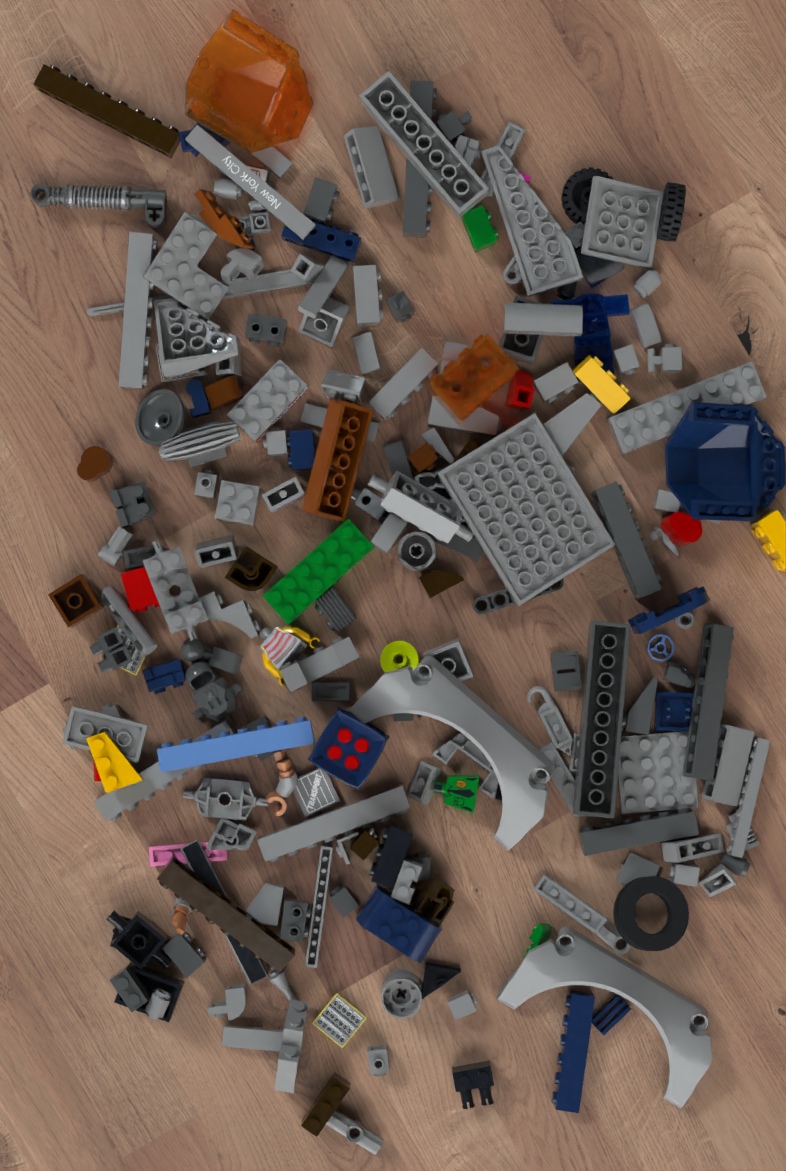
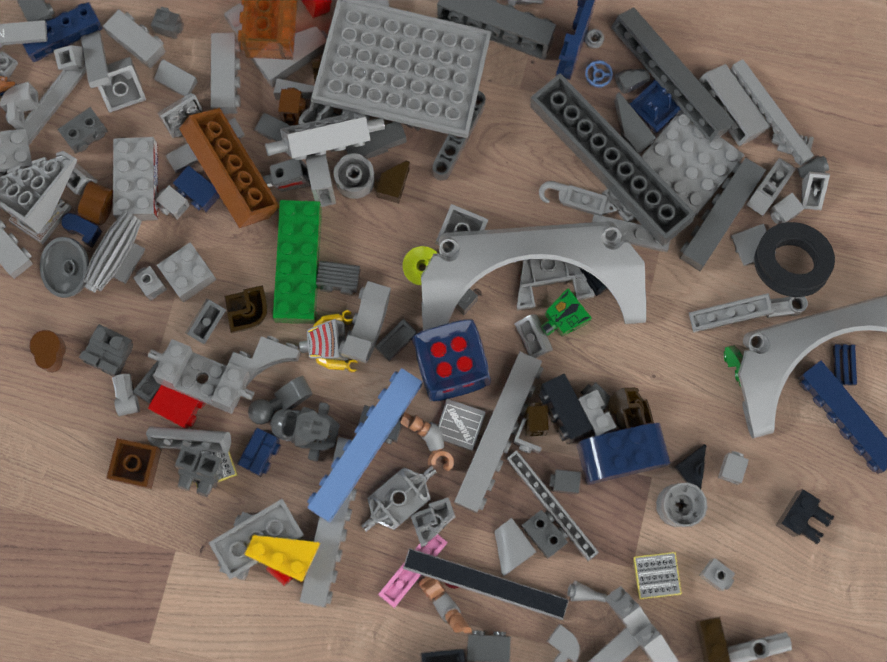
camera: 50 degrees left, 10 degrees down
dark brown brick [157,856,295,973] -> none
light grey brick [262,477,305,513] -> none
dark grey piece [550,651,582,692] -> none

